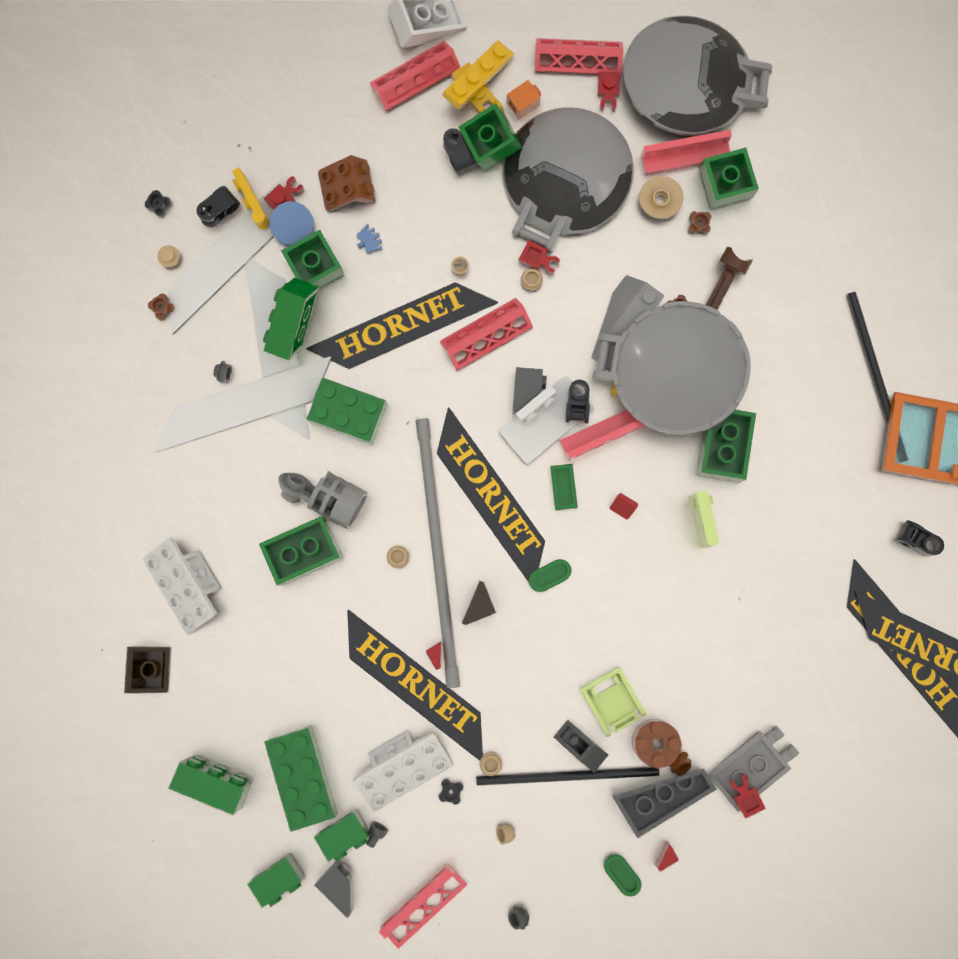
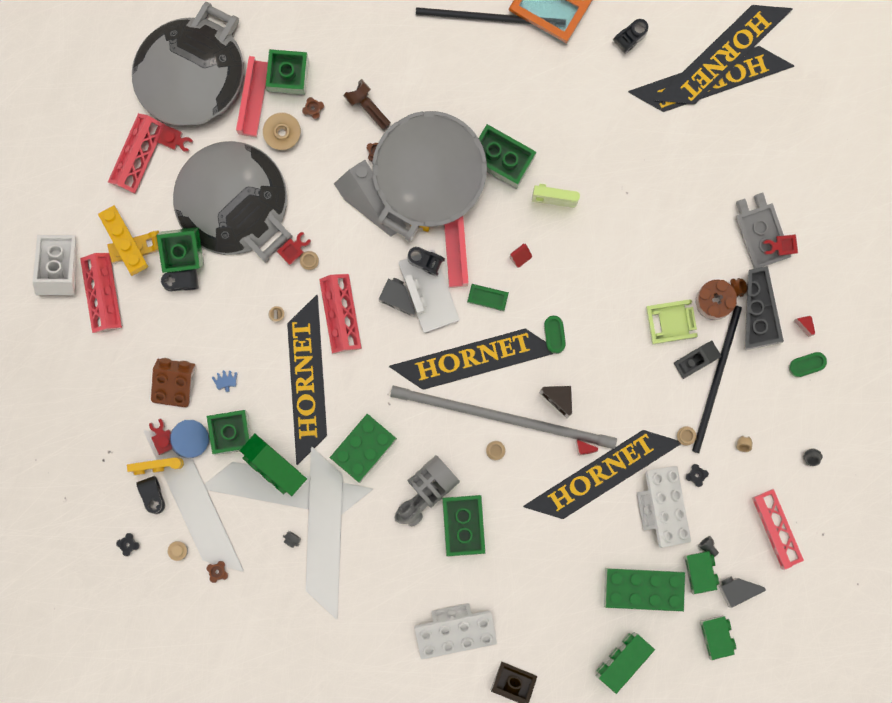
camera: 75 degrees left, 0 degrees up
orange brick [506,80,541,119] -> none

